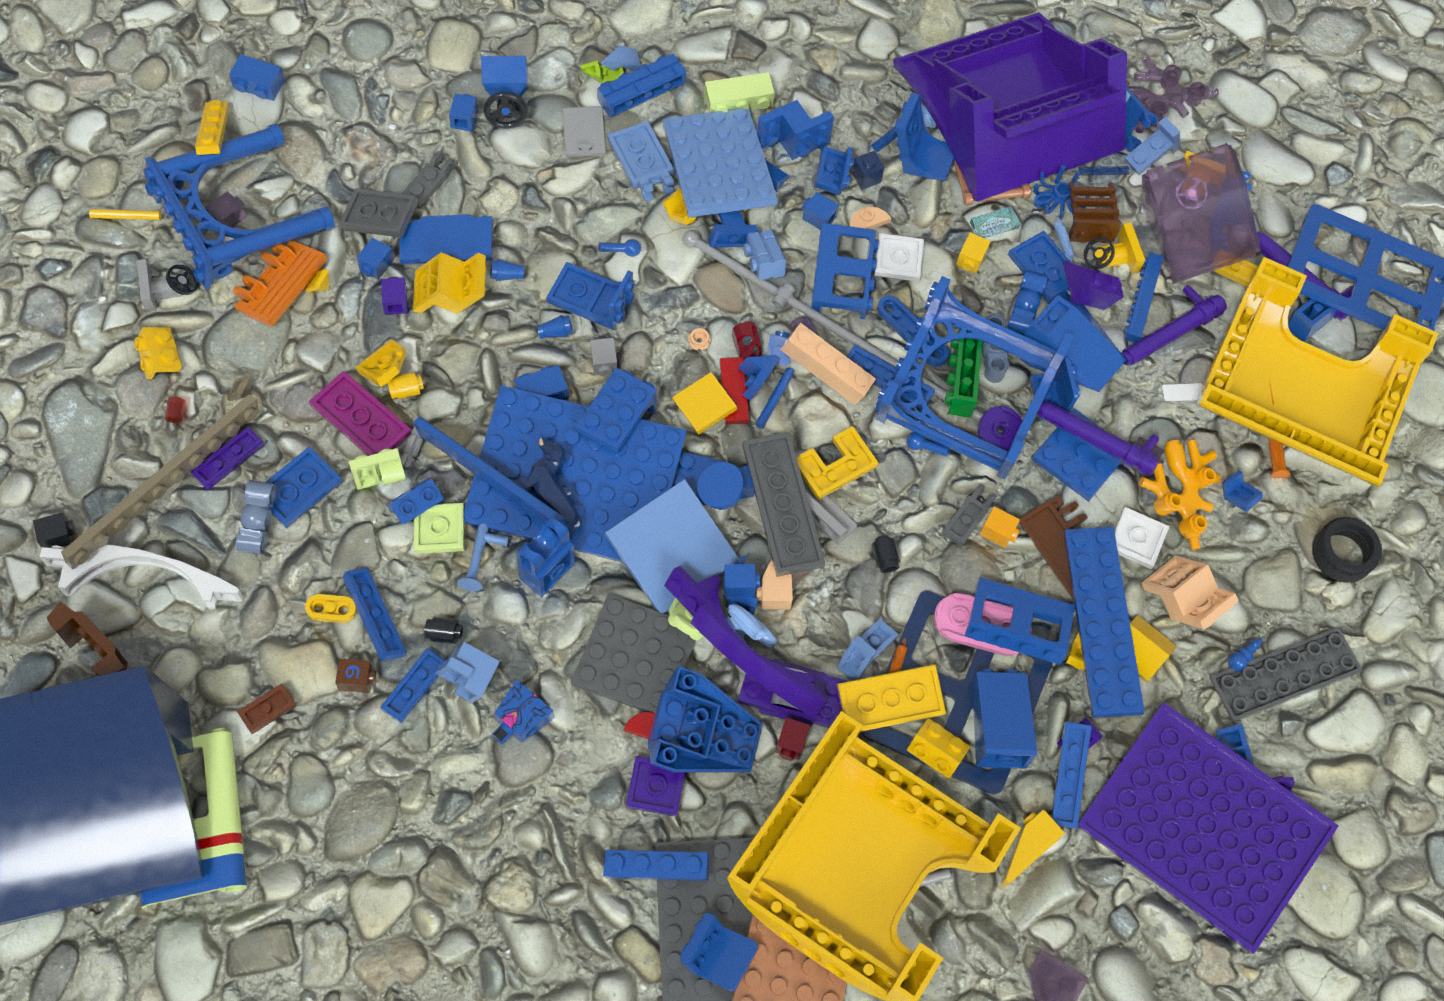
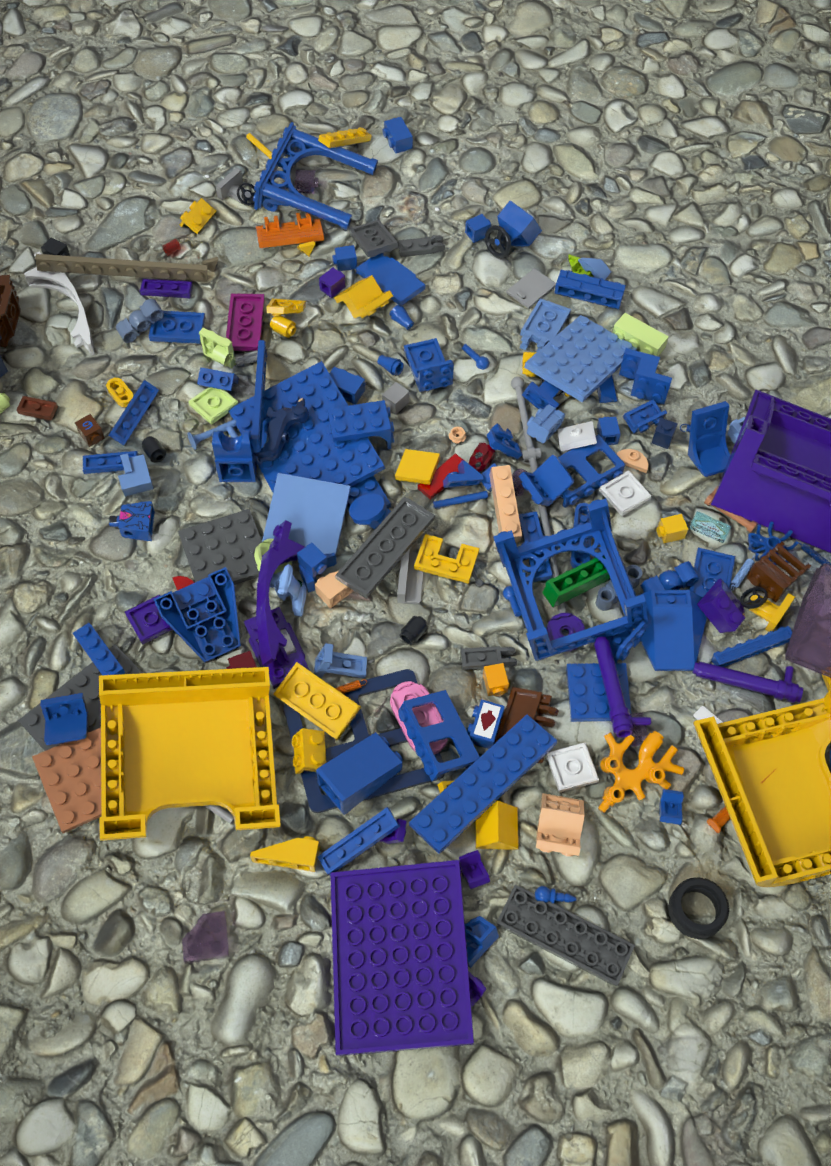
camera: 55 degrees right, 5 degrees down
none -> dark purple bracket [459,850,490,889]
none -> brick [467,699,505,749]
none -> blue plate [487,423,522,459]
none -> blue bracket [519,455,574,506]
none -> white plate [557,421,597,451]

